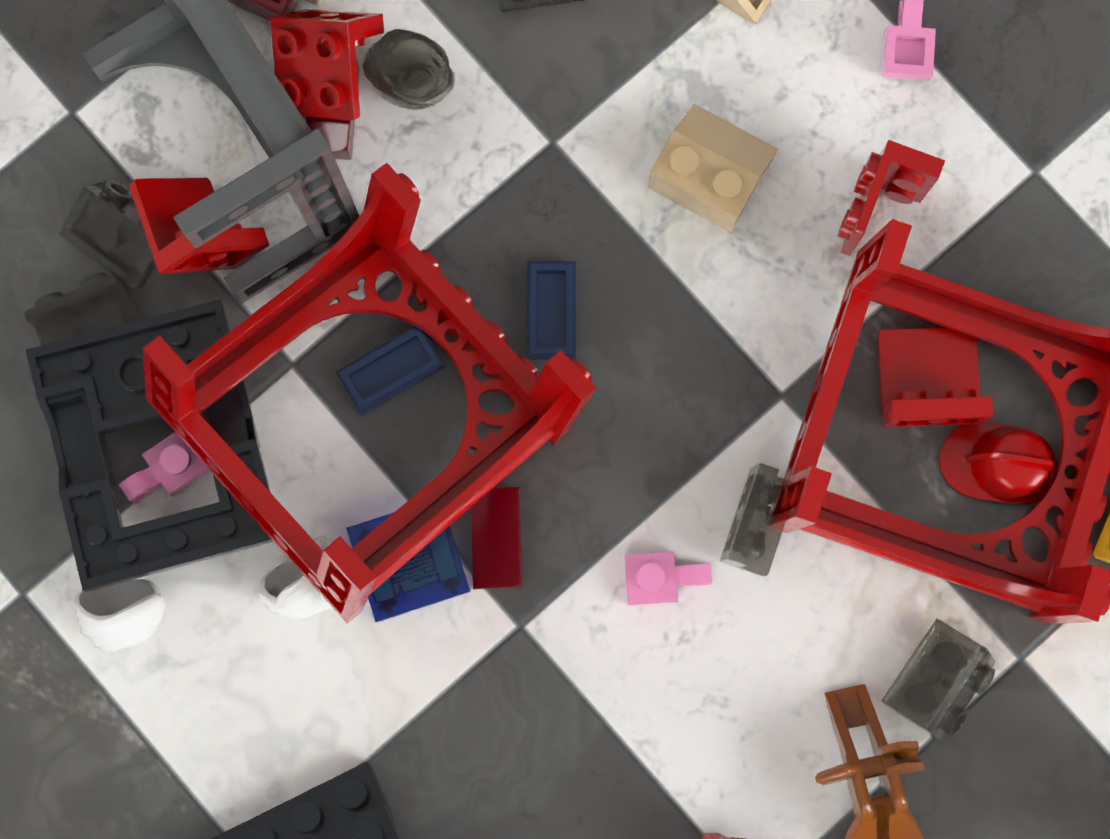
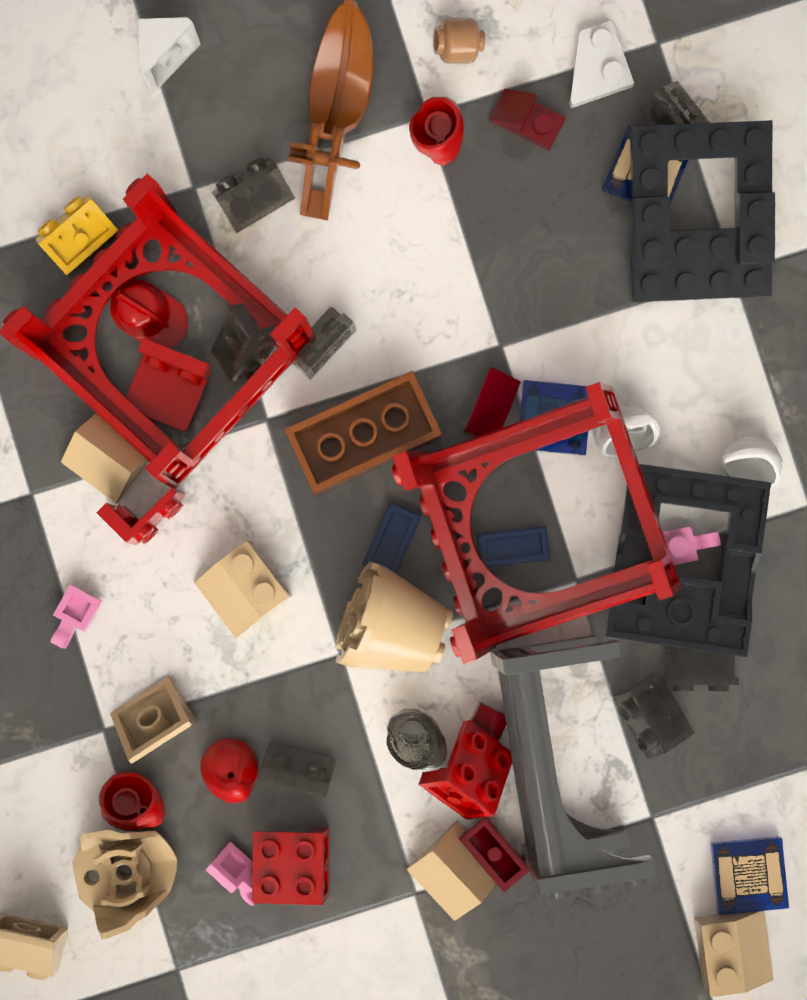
camera: 160 degrees left, 5 degrees up
red bracket [129,177,269,274] -> none
bright pink plate [625,551,712,606] -> none
none -> tan slope [61,413,148,503]
none -> clear smoke bracket [211,303,277,382]
none -> dark orange brick [284,371,442,496]
none -> tan cone [335,562,453,673]

